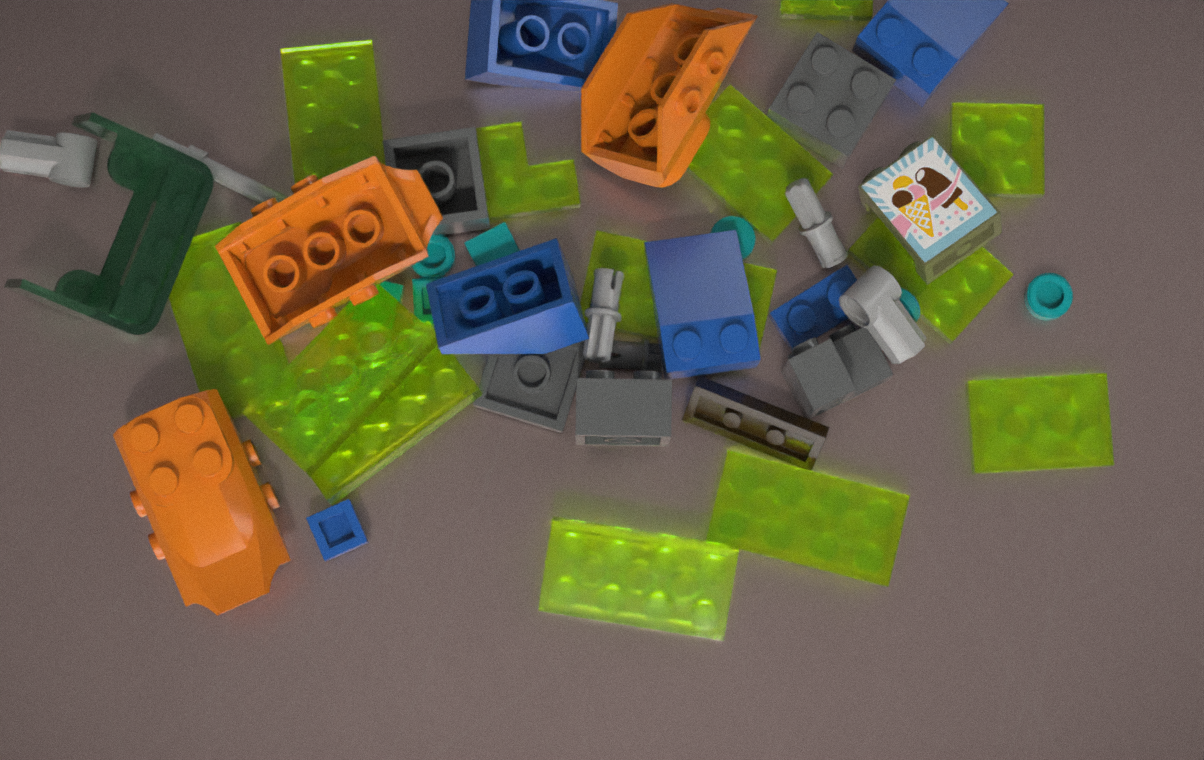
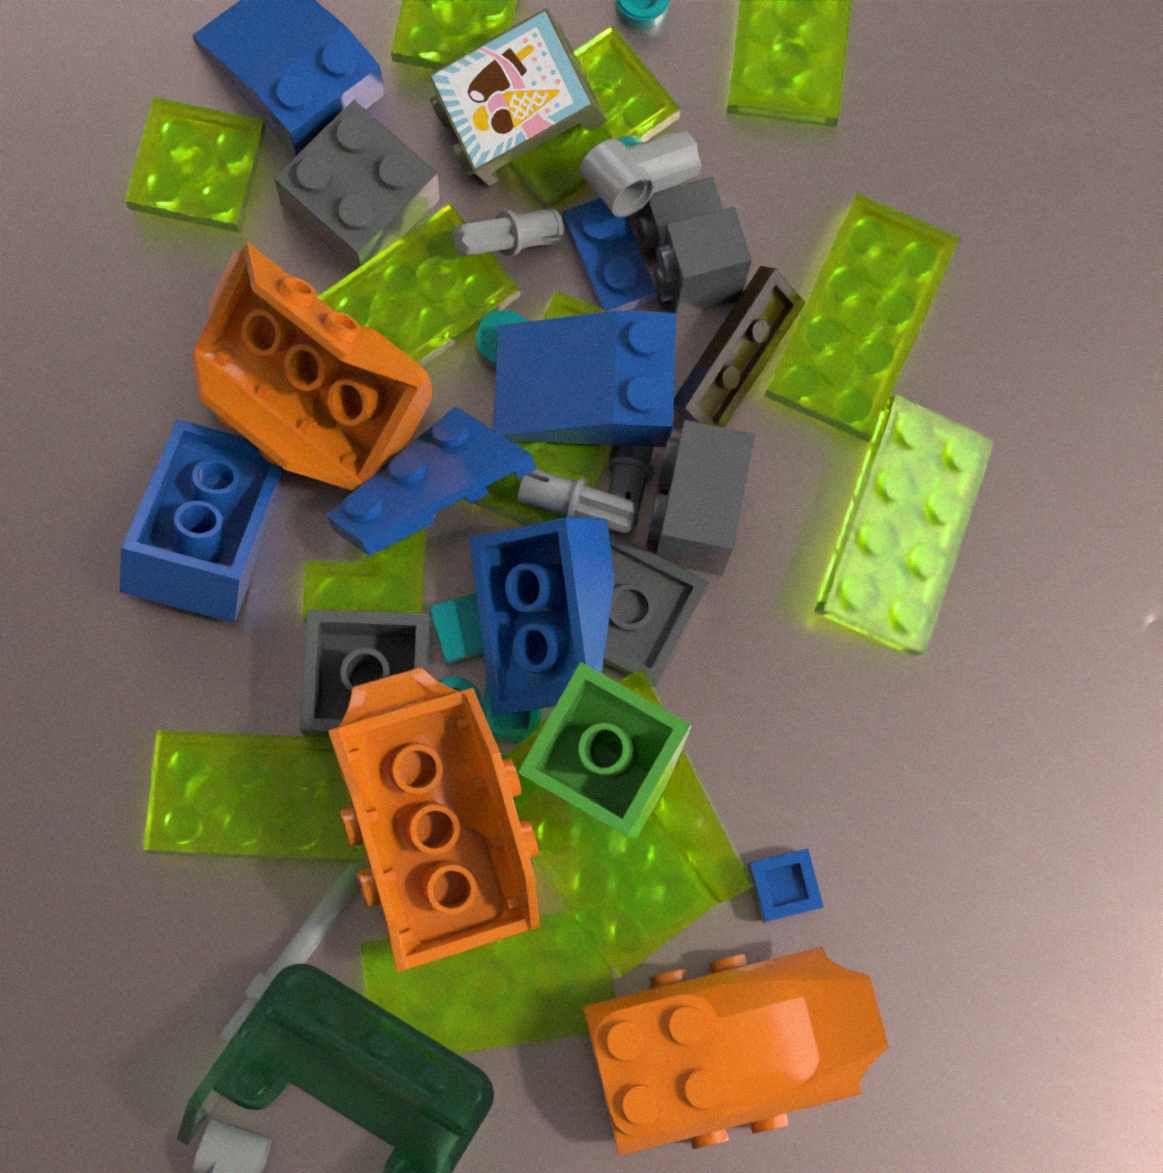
camera: 85 degrees left, 5 degrees down
none -> blue wing [326,406,537,556]
none -> bright green slope [517,662,692,838]

